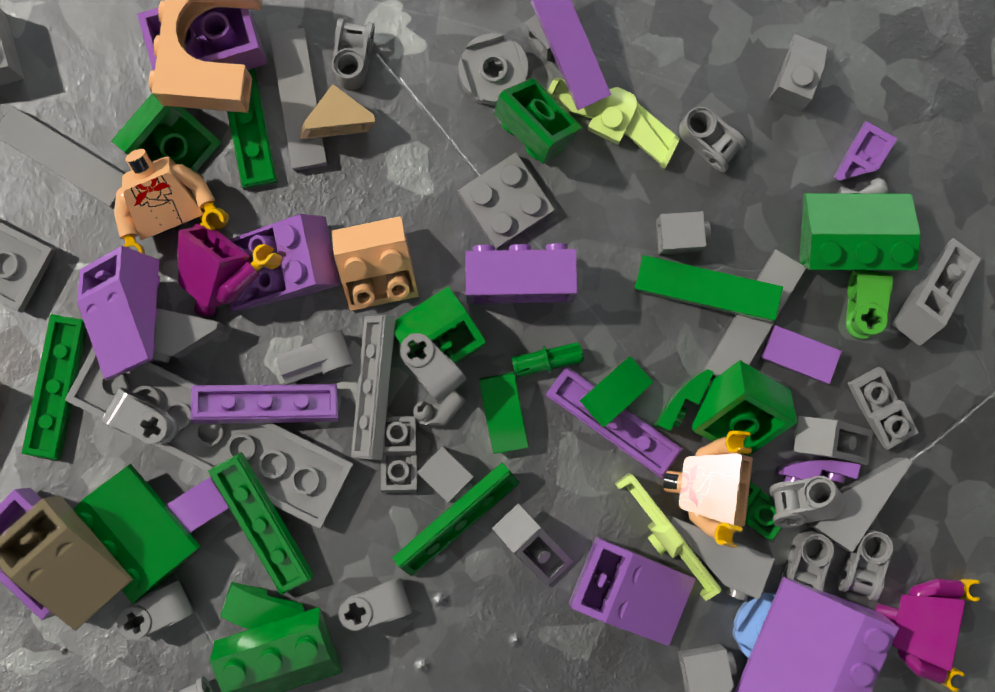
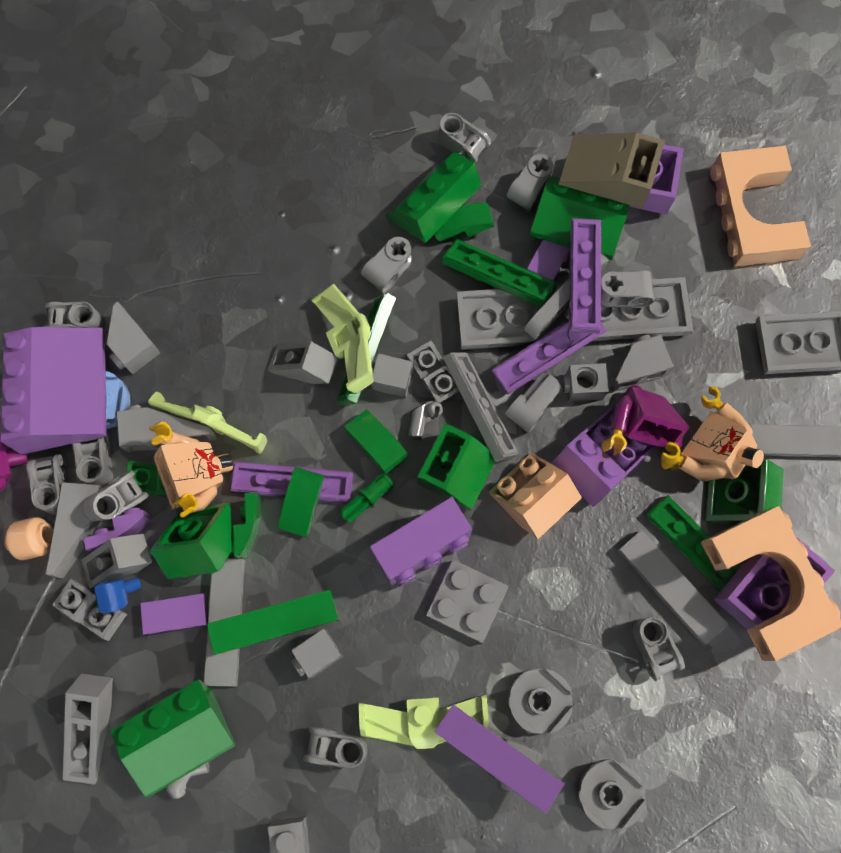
camera: 150 degrees right, 10 degrees down
green tile [21,314,87,460] -> none
medium lavender slope [77,246,160,380] -> none
tan slope [299,84,375,139] -> none
light grey piece [400,333,467,403] -> none
green slope [494,77,582,164] -> none
medium lavender slope [569,536,696,646] -> none
medium lavender slope [833,121,898,181] -> none
bright green piece [845,270,893,340] -> none
none -> light nougat head [4,517,54,560]
none -> blue piece [94,577,141,613]
none -> yellowish green plate [311,284,374,393]
none -> light grey beam [524,254,609,340]
none -> light grey brick [562,363,609,402]
none -> medium lavender tile [569,218,601,334]

